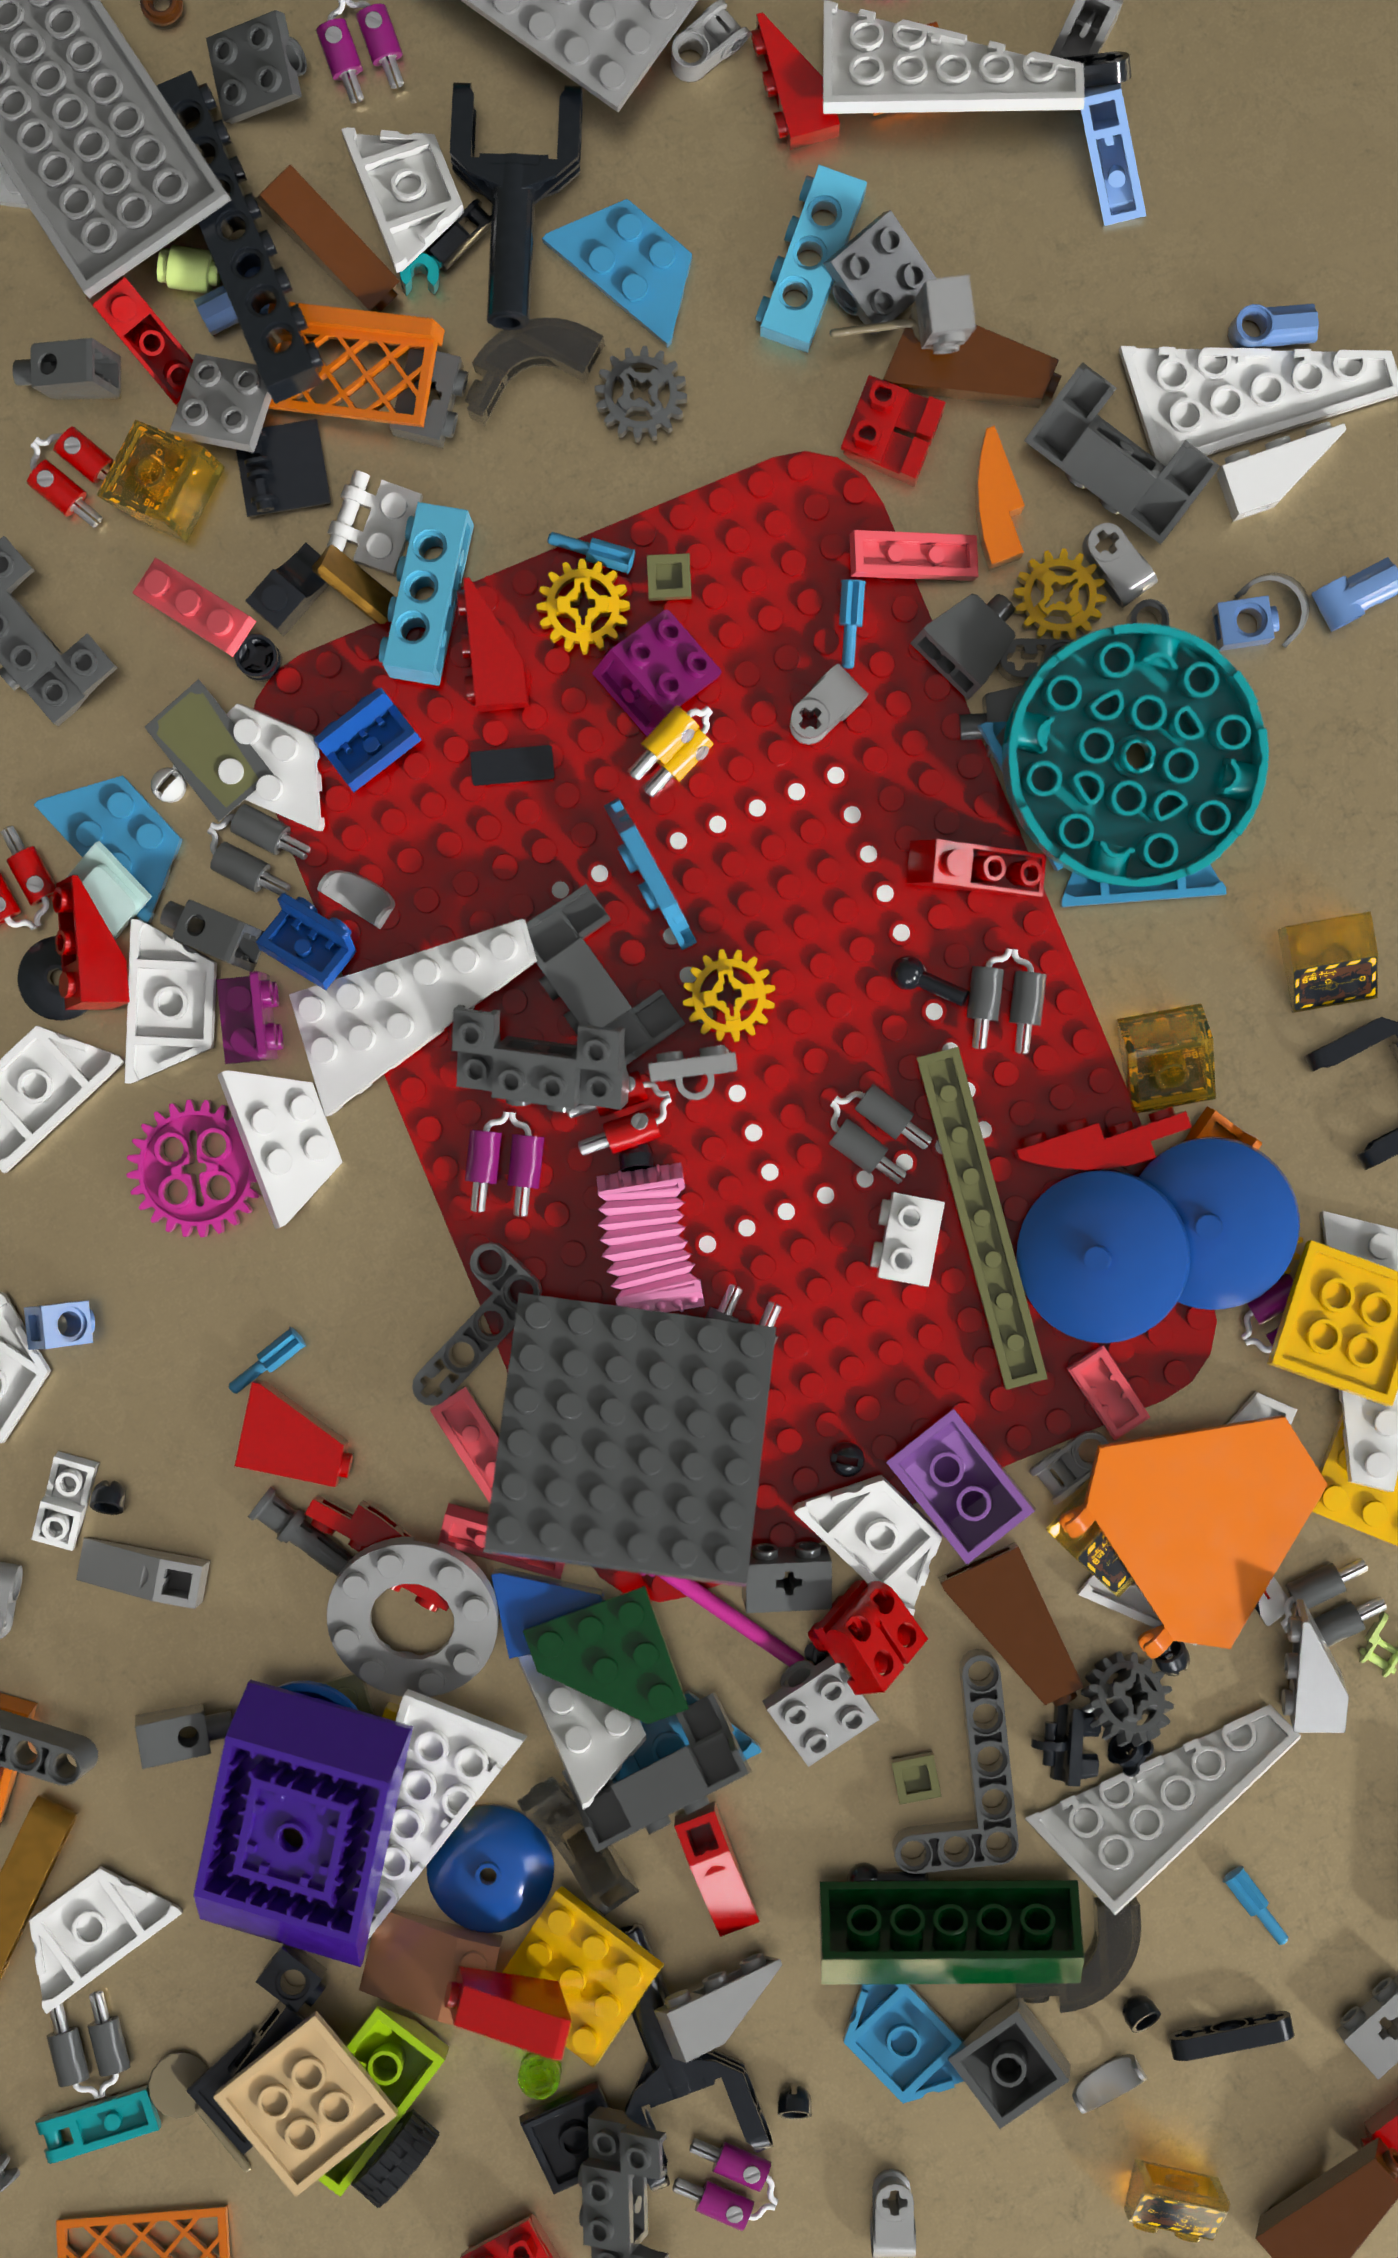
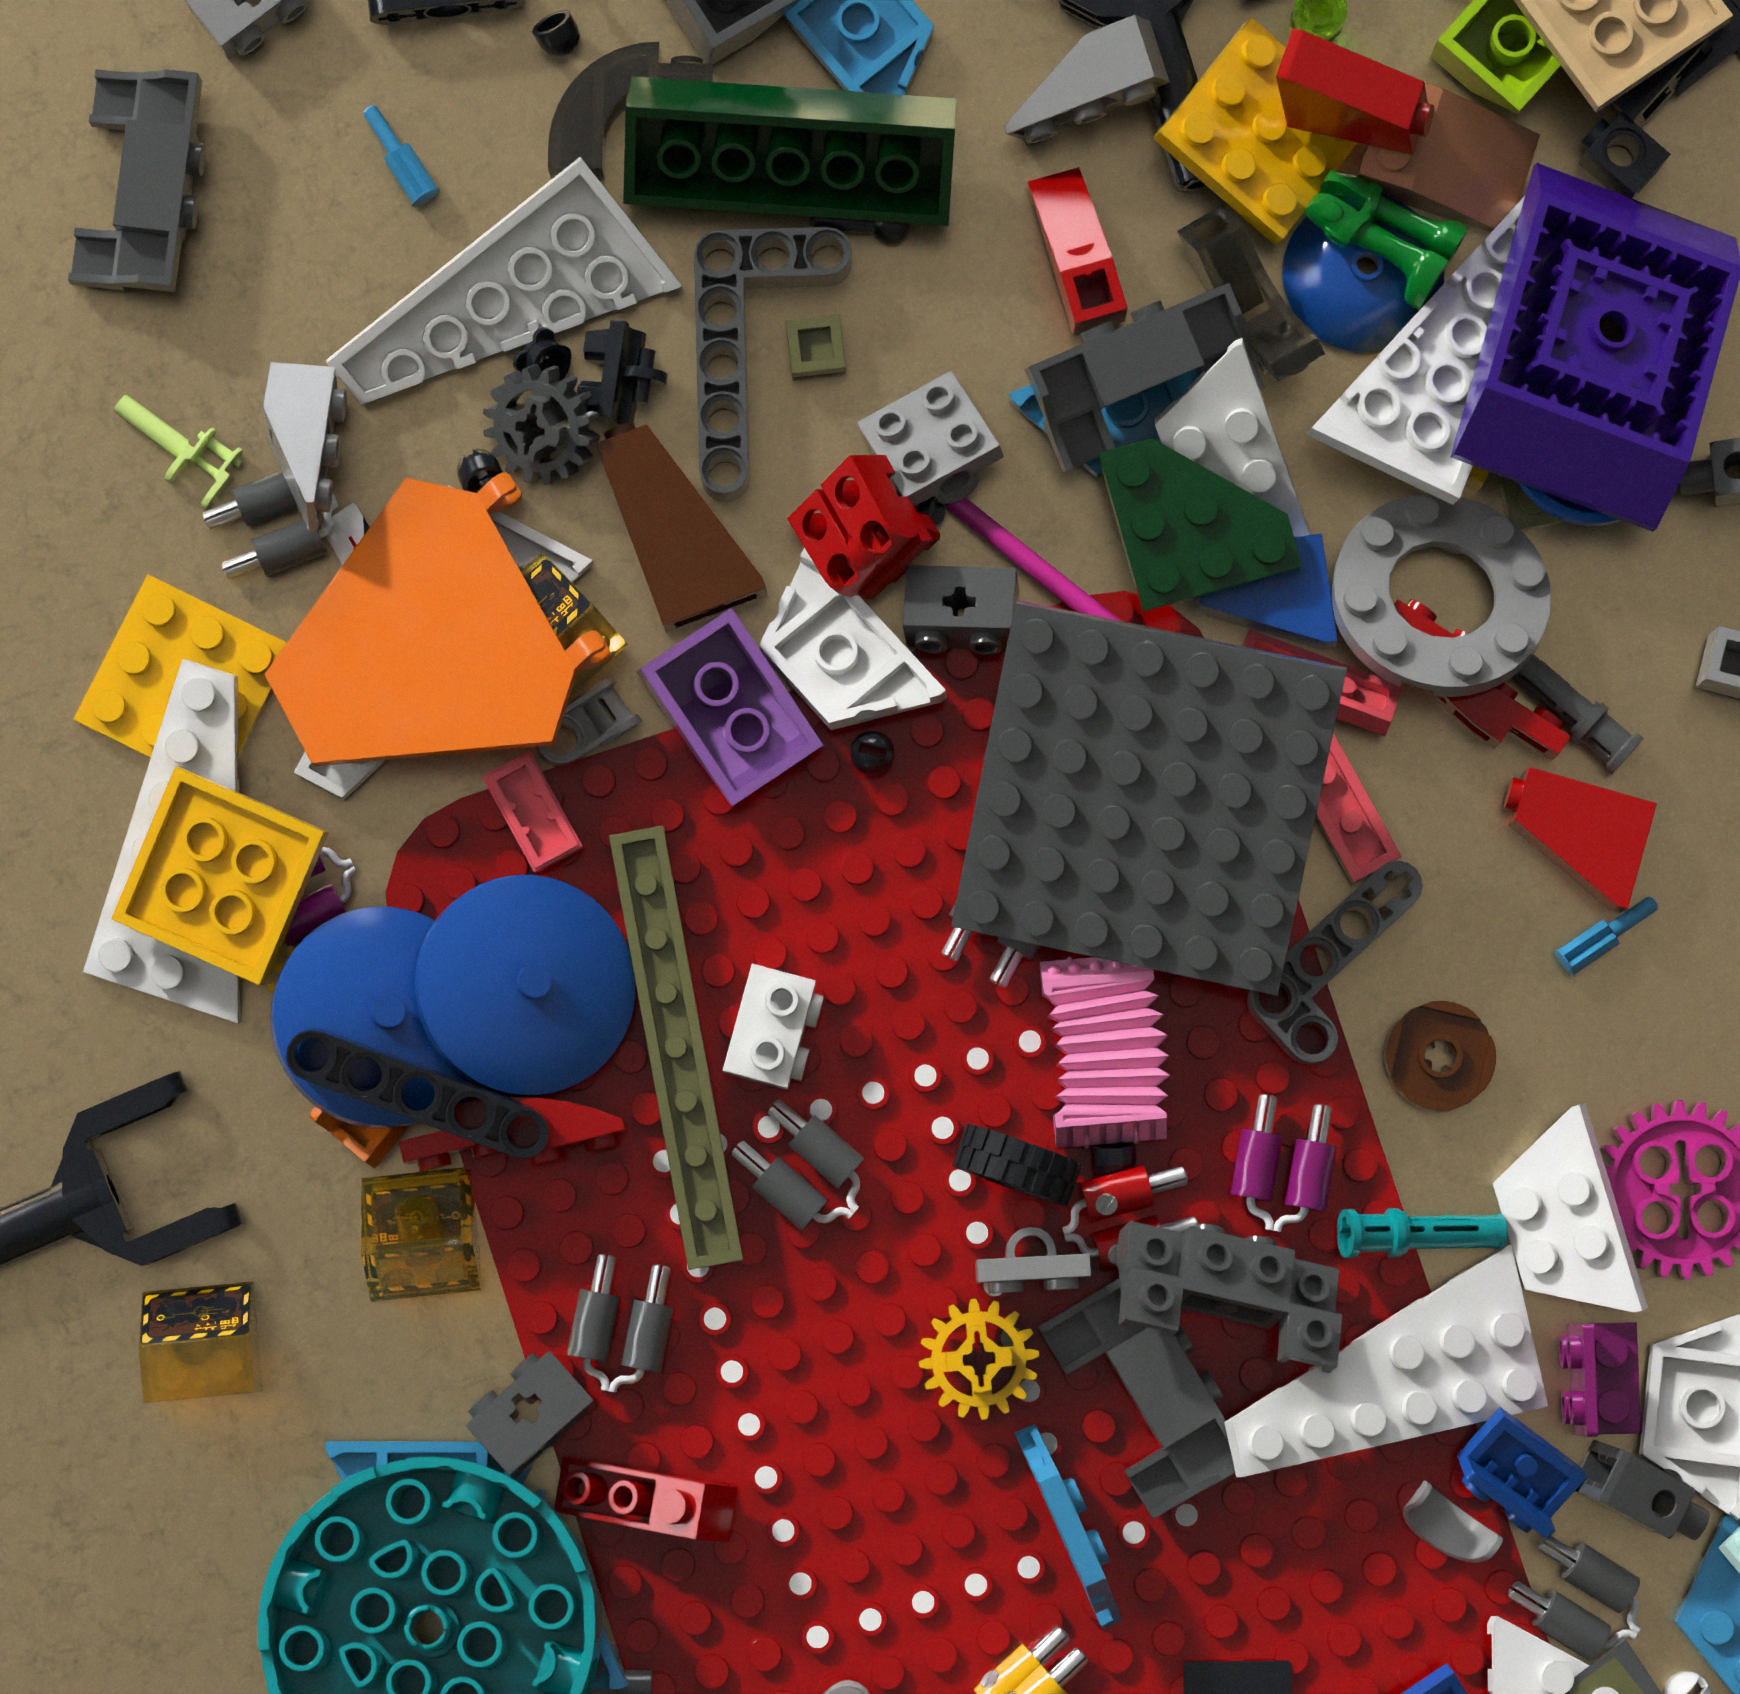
camera: 175 degrees left, 5 degrees down
black bar [891,956,969,1006] -> none
none -> black beam [286,1027,549,1159]
none -> dark grey brick [465,1351,596,1480]
none -> black tyre [952,1124,1082,1207]
none -> green piece [1304,169,1469,310]
none -> teal pin [1337,1208,1508,1258]
none -> reddish brown plate [1384,1001,1496,1112]

